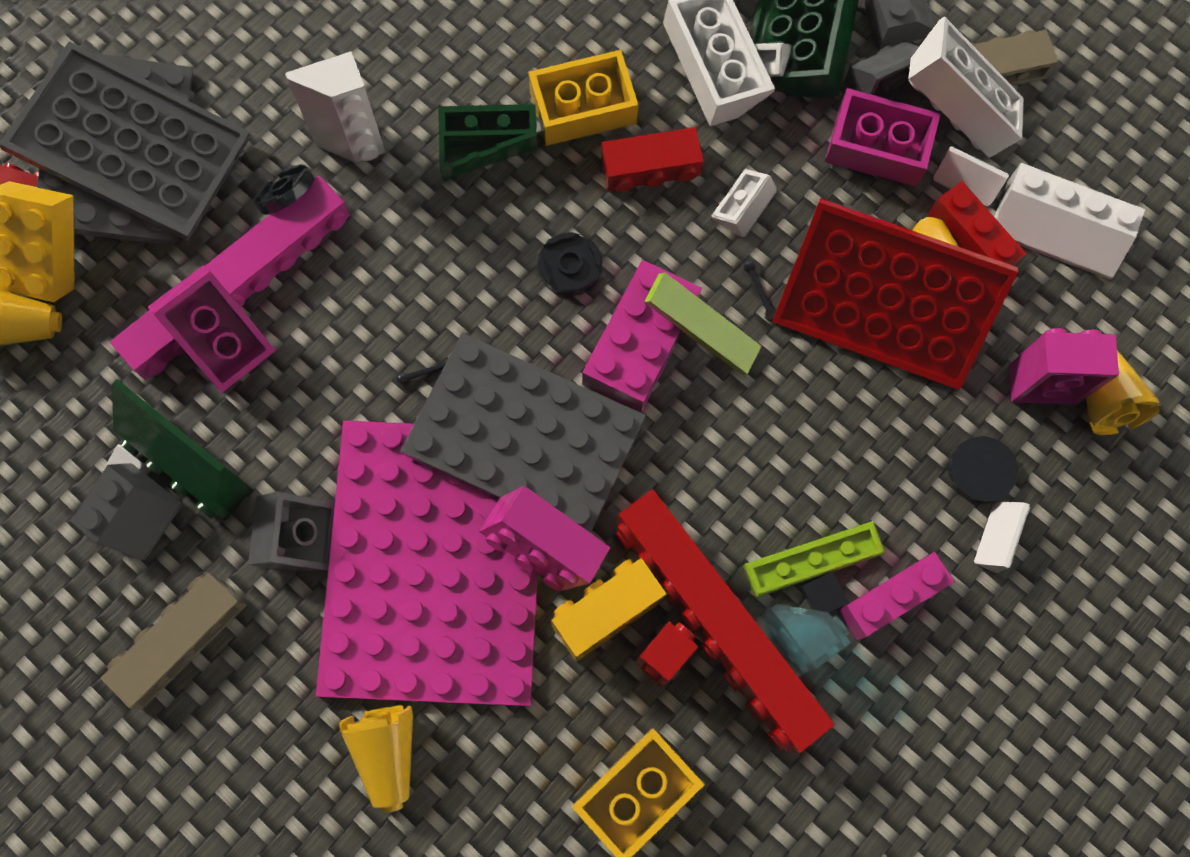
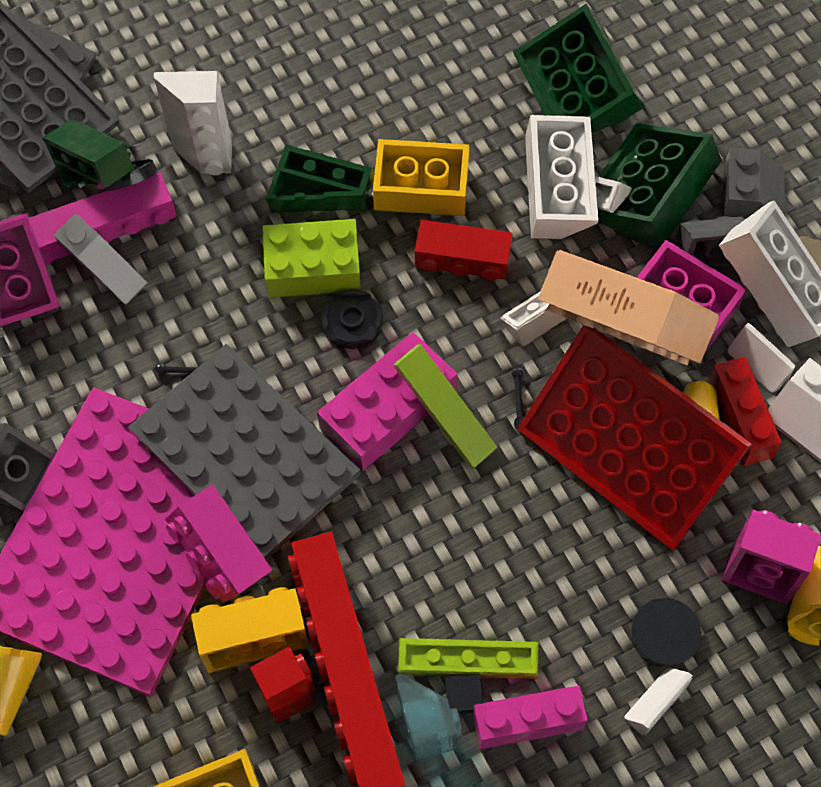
camera: 25 degrees right, 10 degrees down
none -> dark green wedge [43,119,134,189]
none -> light grey slope [53,213,147,305]
none -> lime brick [263,219,361,298]
none -> light nougat piece [538,250,719,365]

